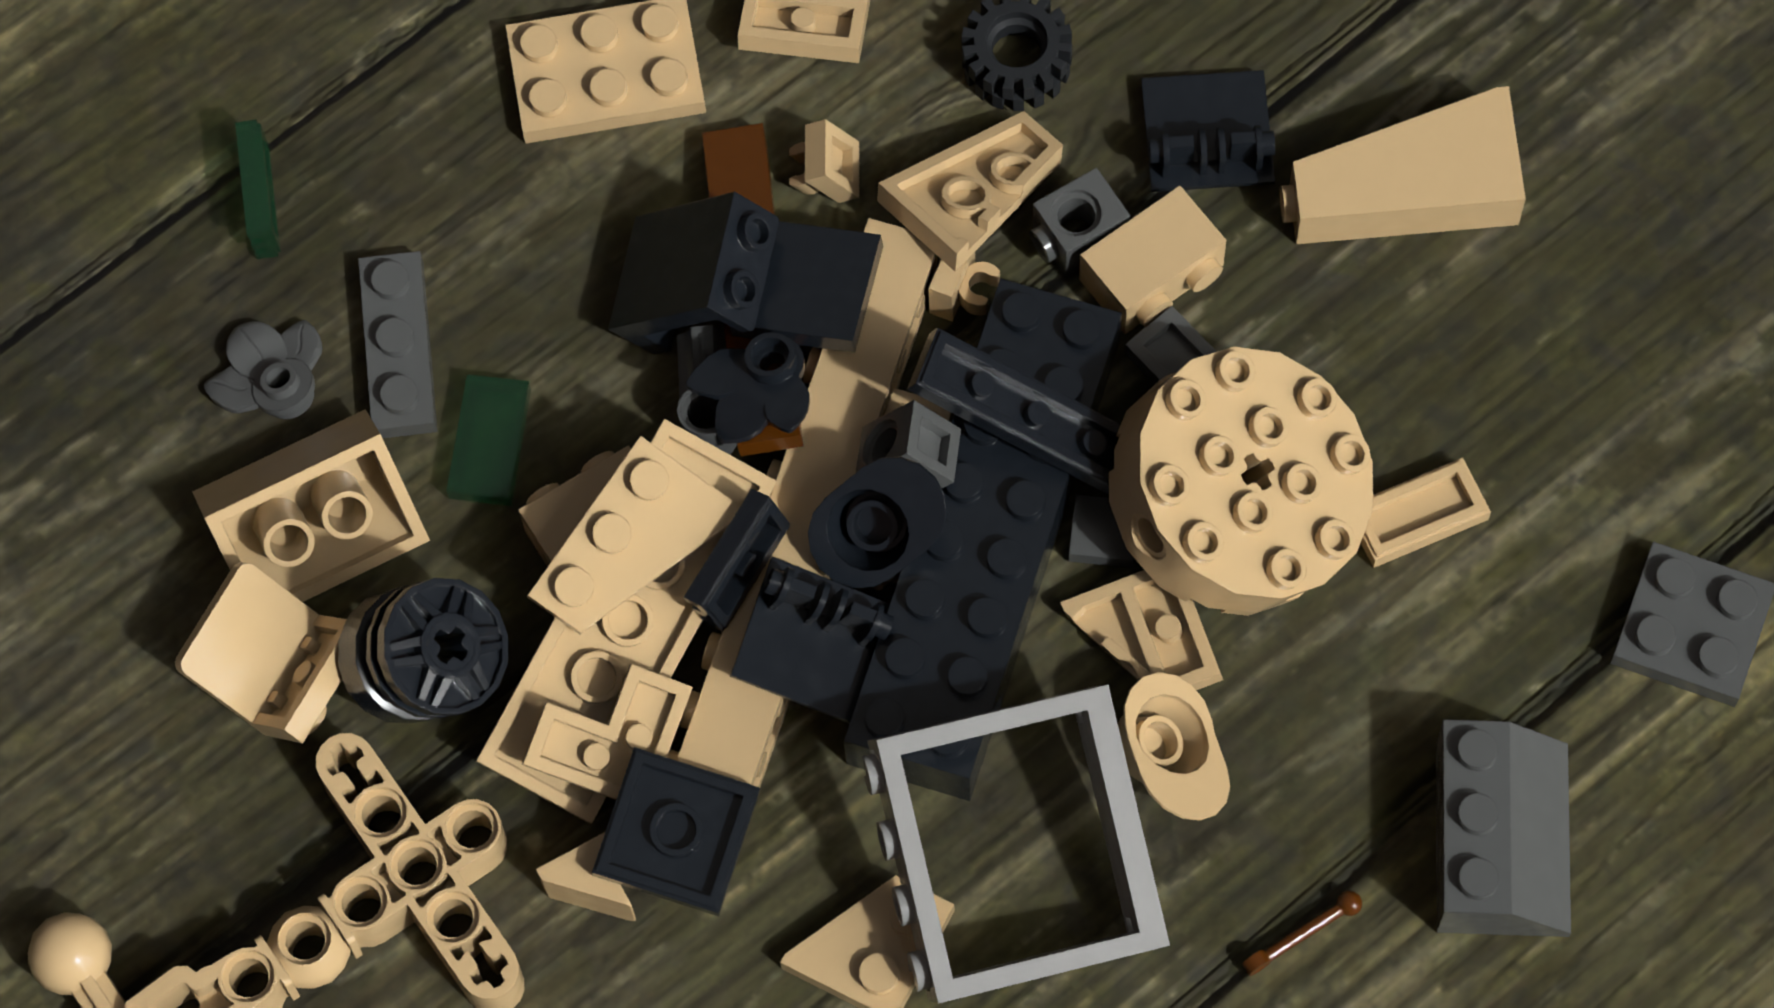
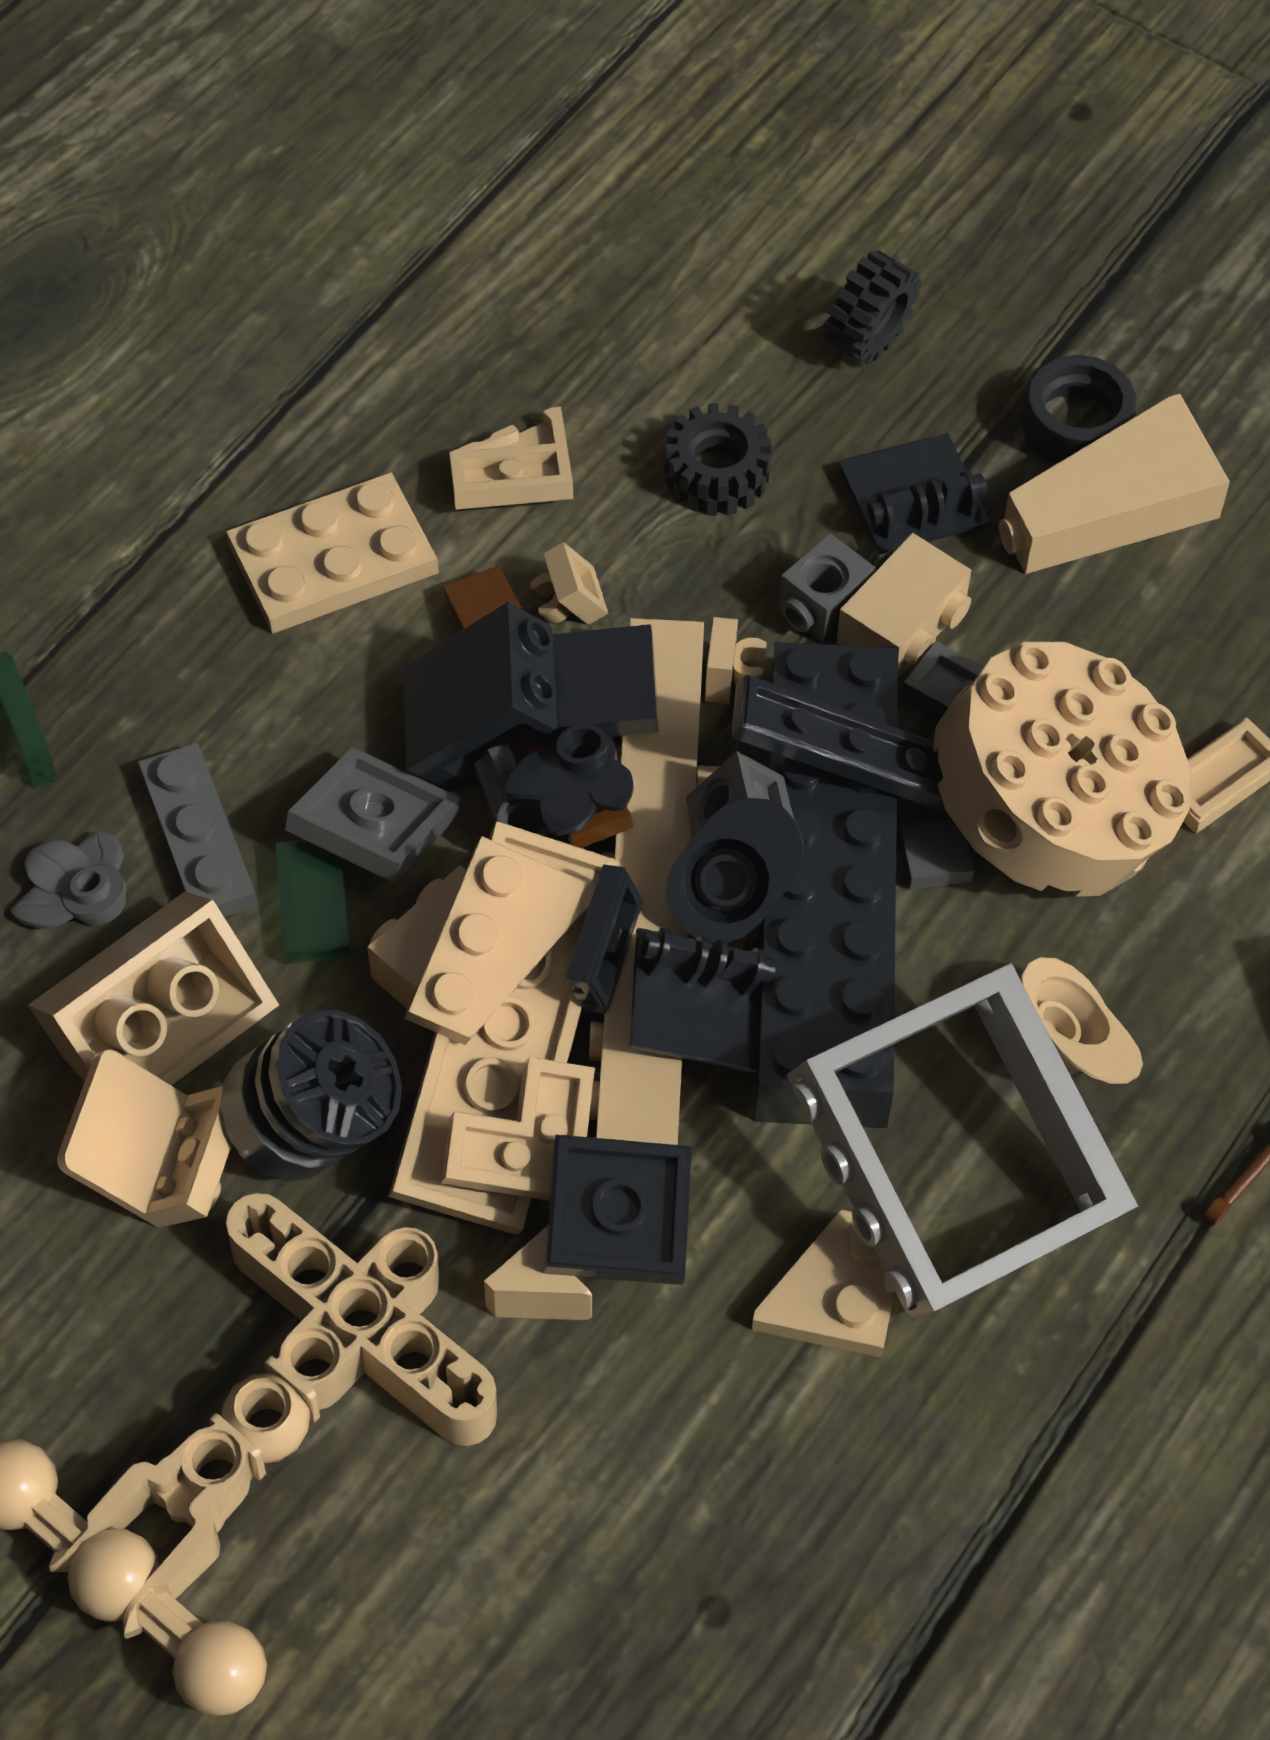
camera: 20 degrees left, 10 degrees down
tan wing [877,111,1063,272] -> none
tan wing [1061,570,1223,690] -> none
none -> dark grey plate [285,747,461,884]
none -> black tyre [1022,355,1137,464]

